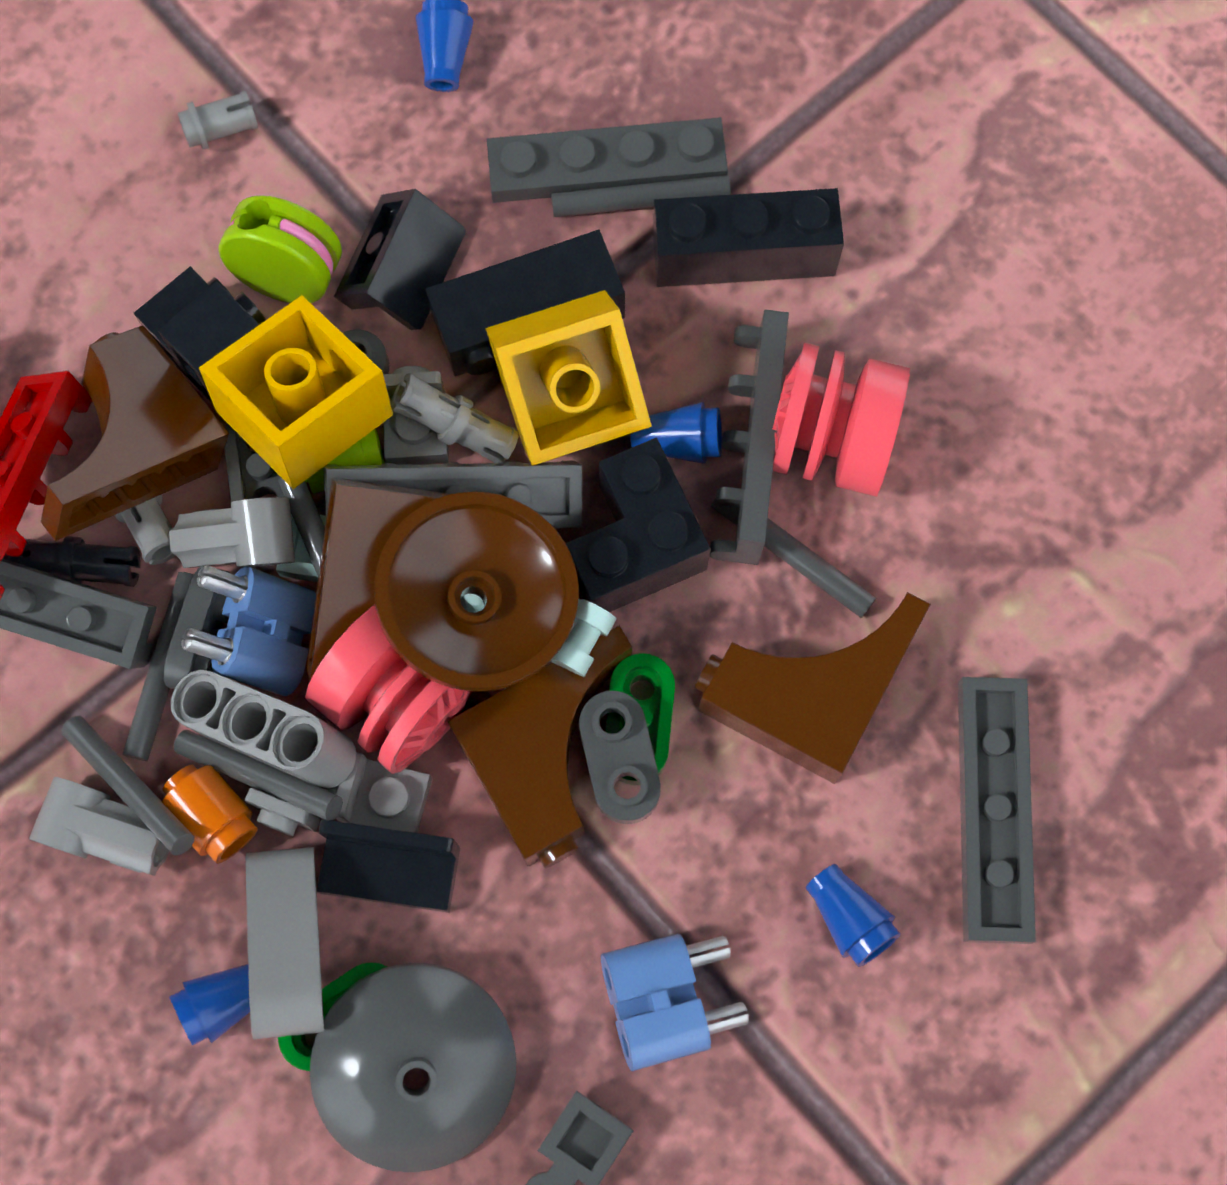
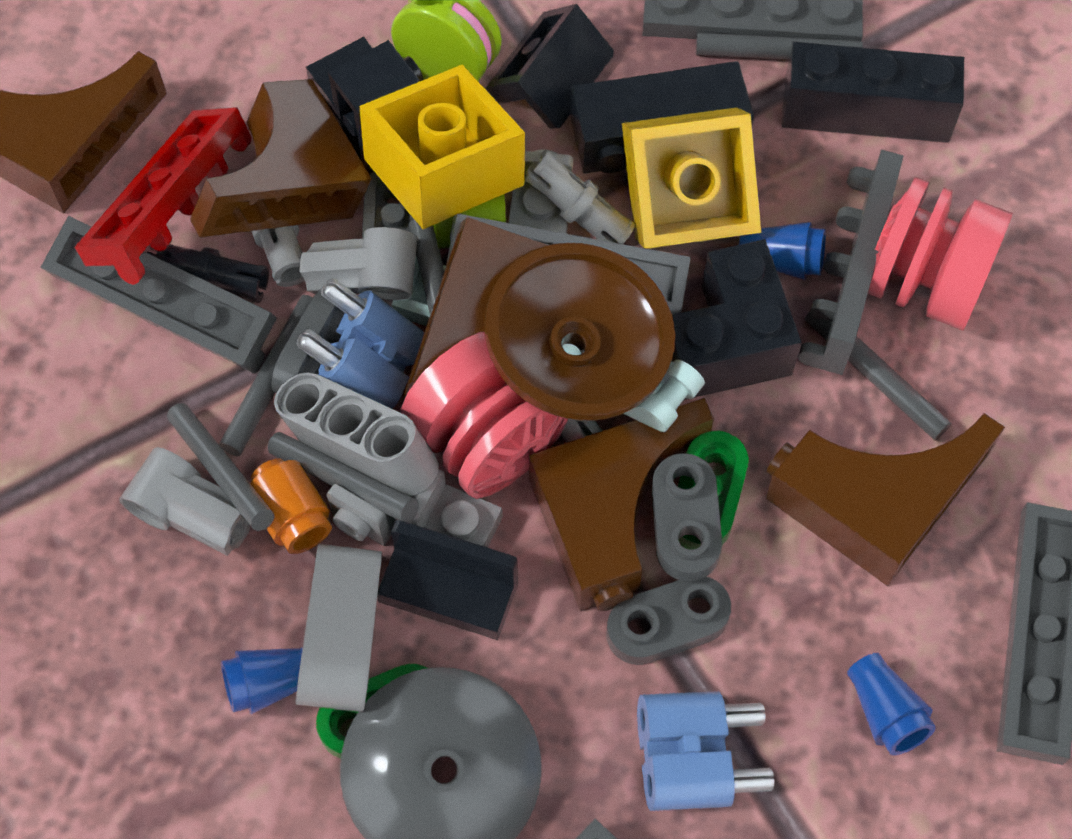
camera: 10 degrees right, 10 degrees down
none -> dark grey plate [606,577,731,665]

